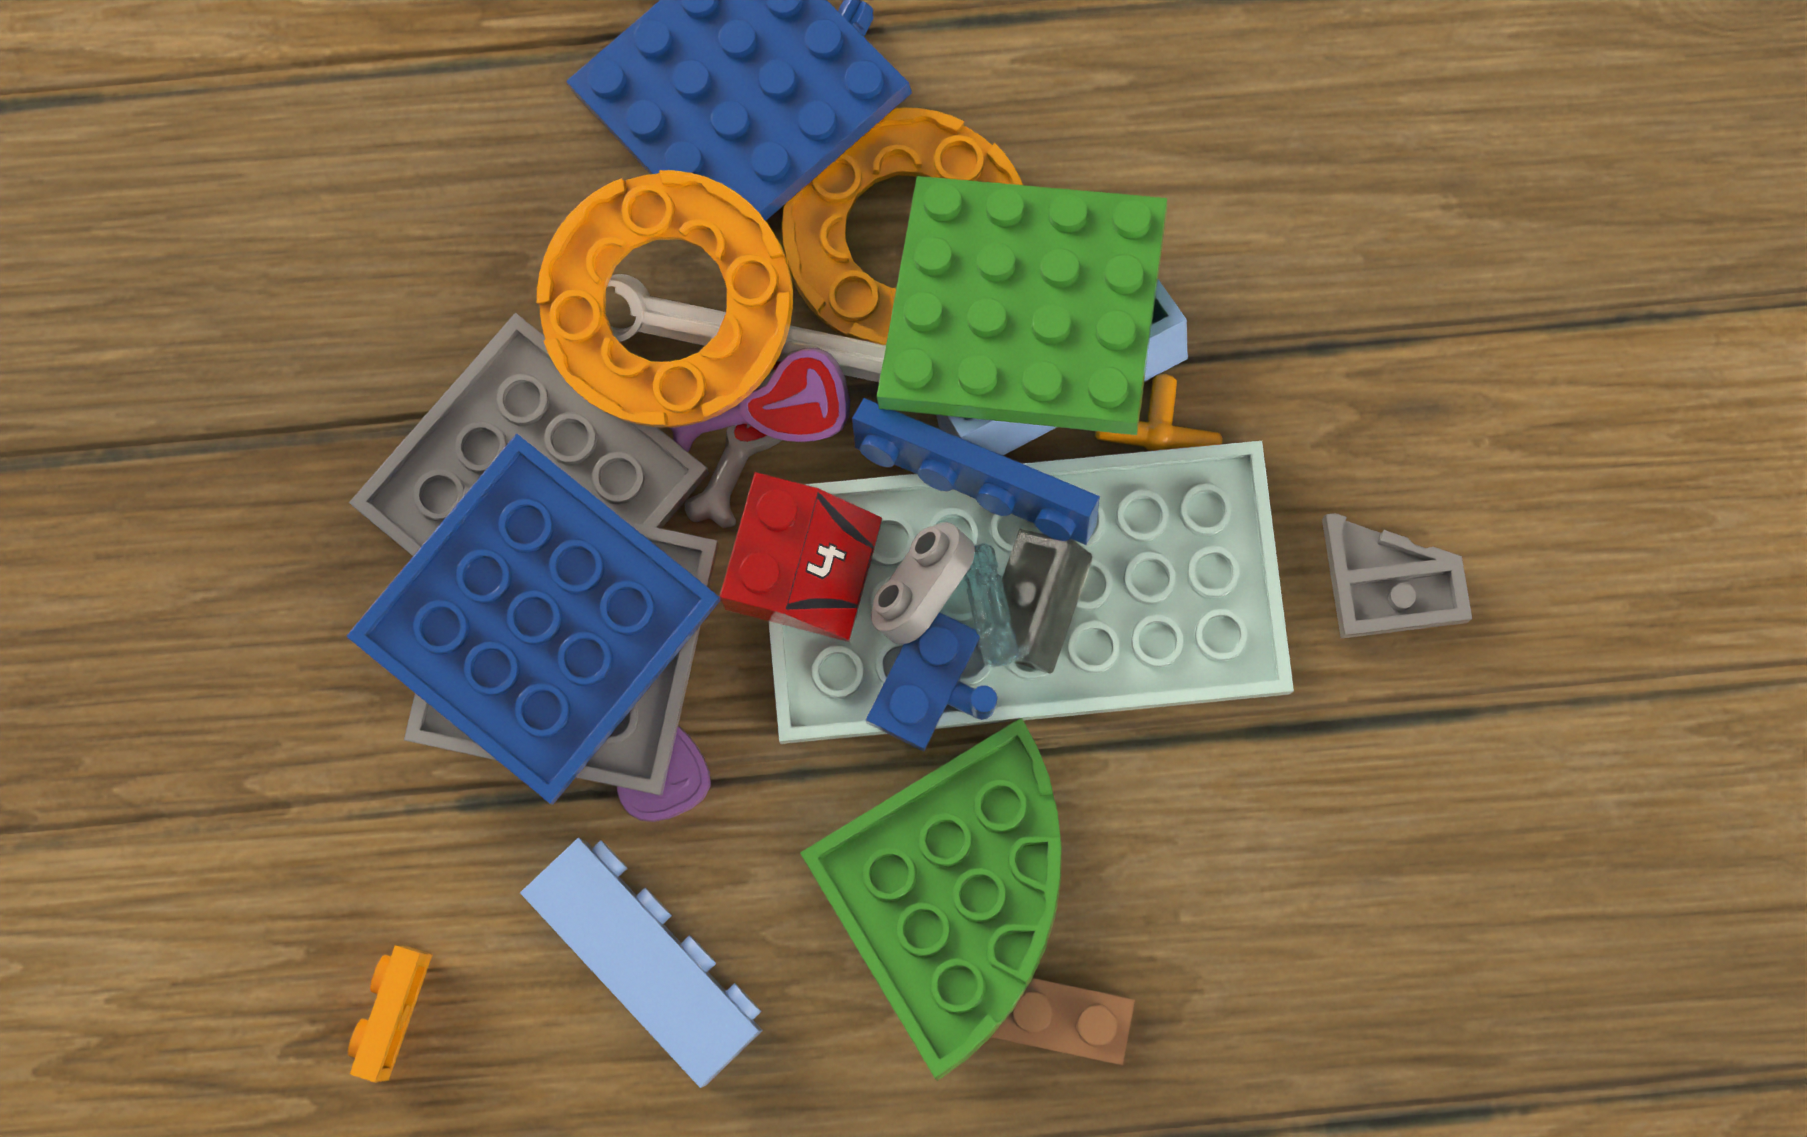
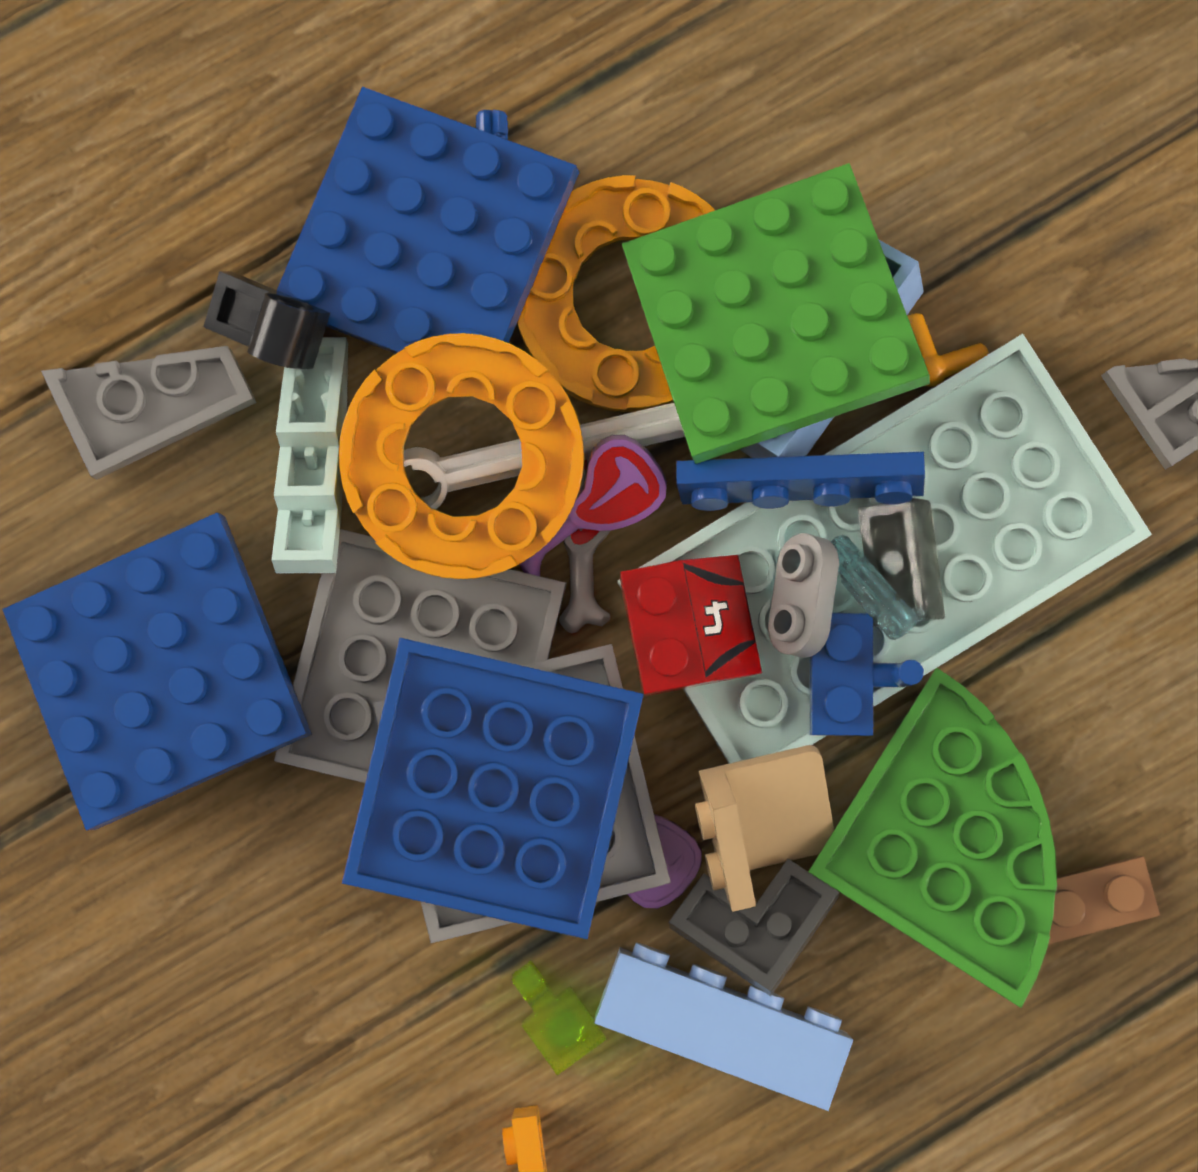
camera: 25 degrees left, 5 degrees up
none -> blue plate [2,512,312,830]
none -> light grey wing [41,346,257,480]
none -> black plate [203,271,330,369]
none -> light aqua slope [272,337,348,573]
none -> clear neon green plate [511,960,607,1076]
none -> dark grey plate [669,859,839,996]
none -> tan bracket [695,745,834,912]

